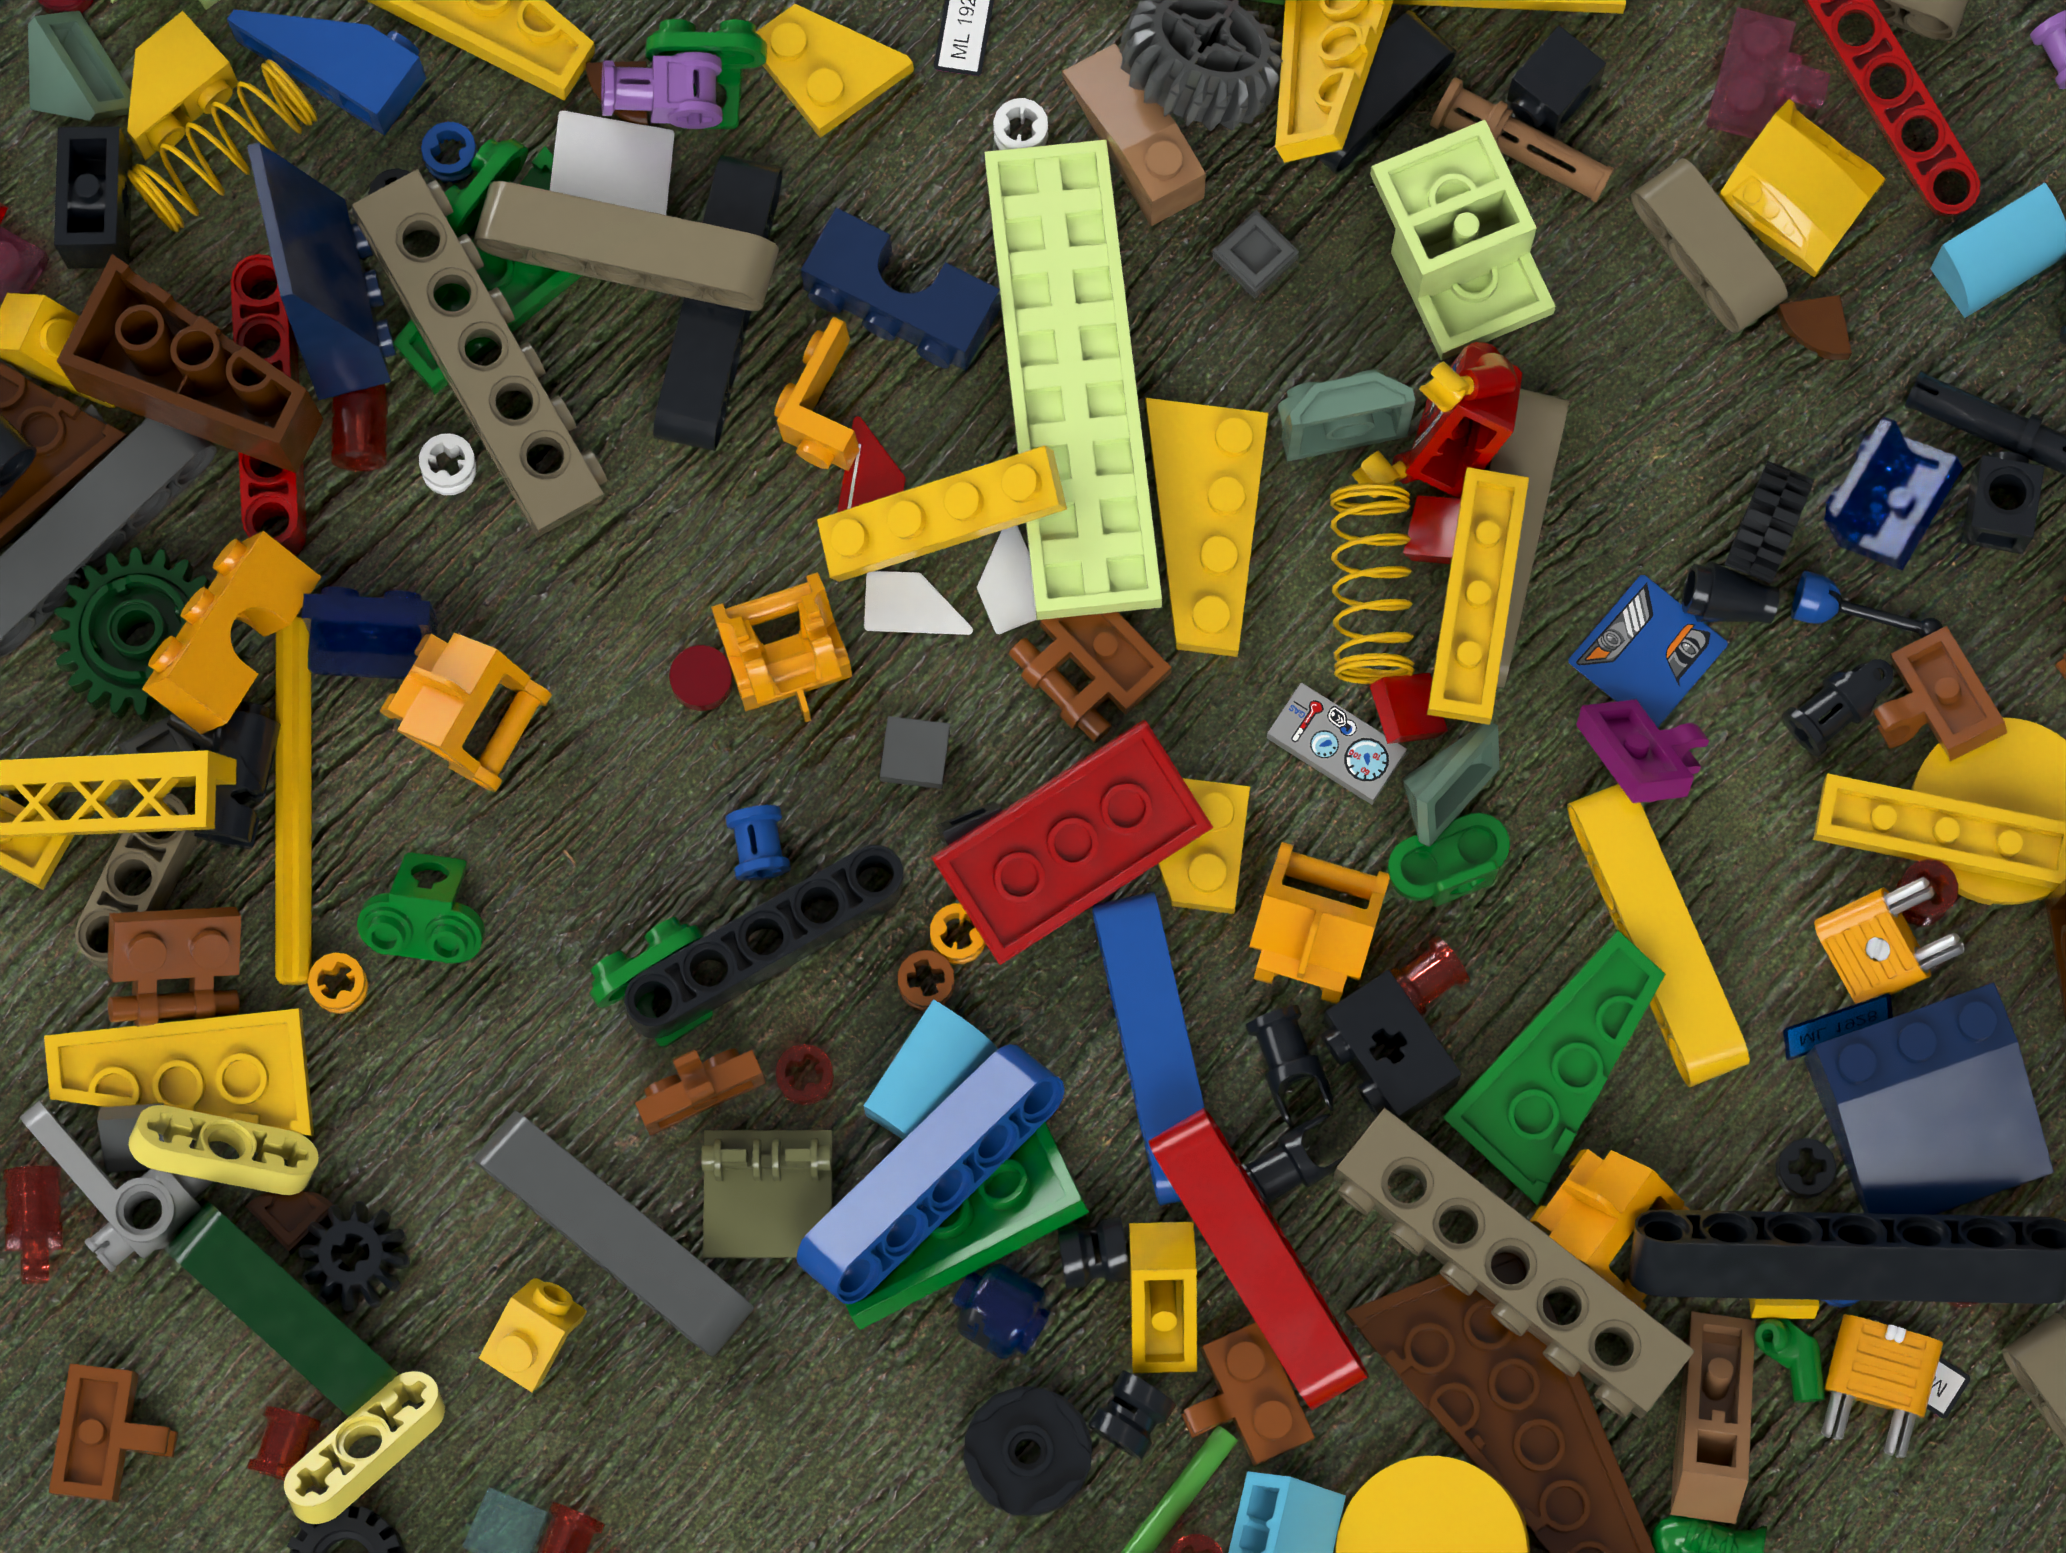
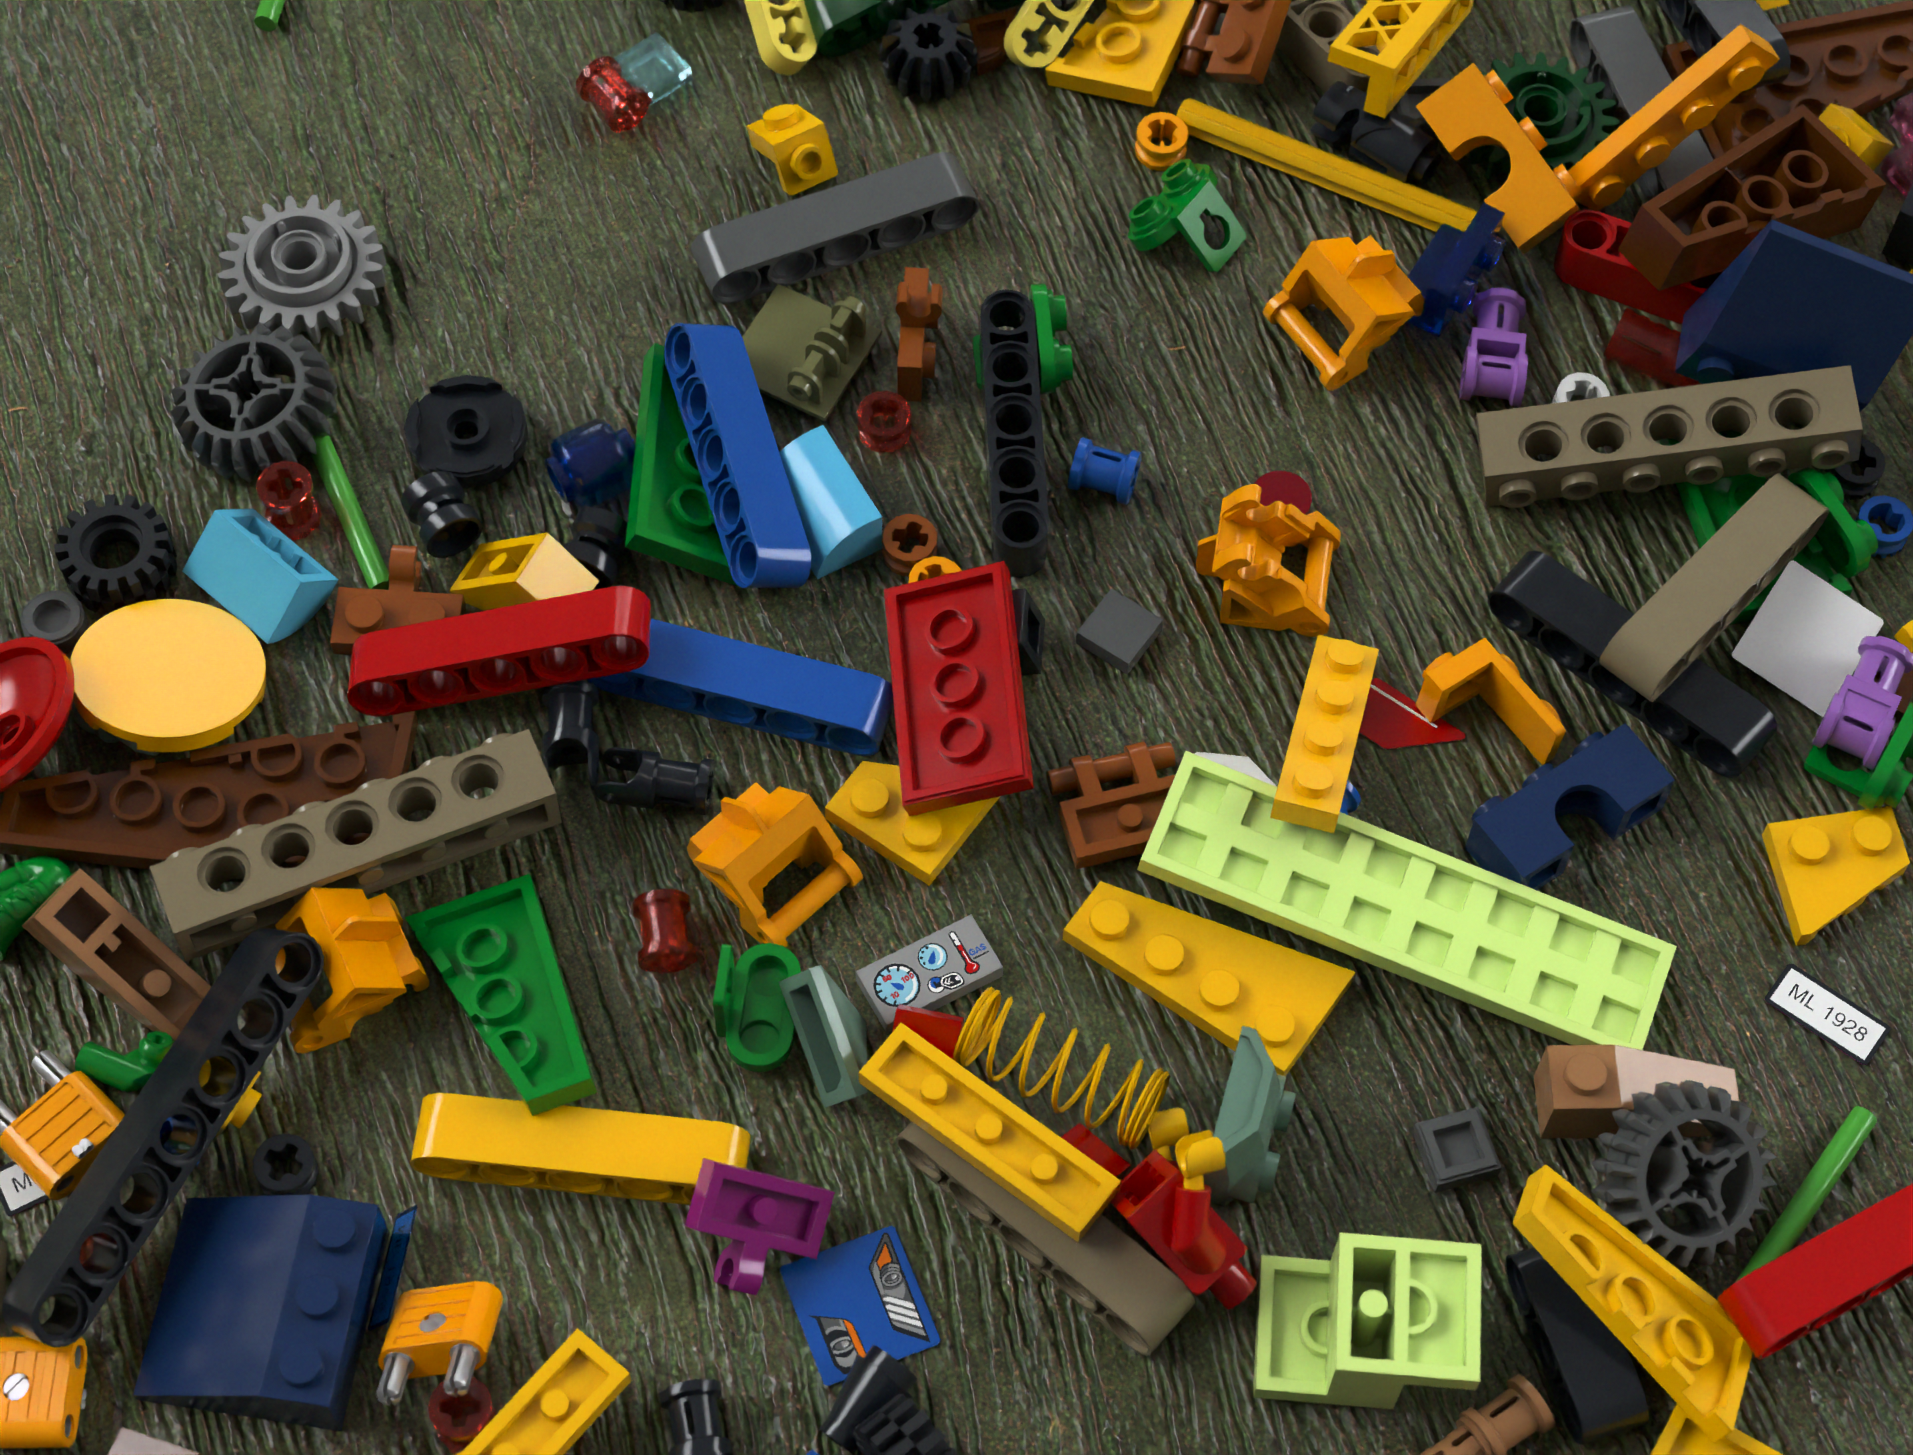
camera: 115 degrees right, 15 degrees down
white sticker [864,571,973,635] -> none
white bush [993,98,1048,150] -> none
black brick [1321,969,1462,1121] -> none
none -> medium lavender connector [1459,288,1528,407]
none -> light orange plate [1568,24,1780,211]

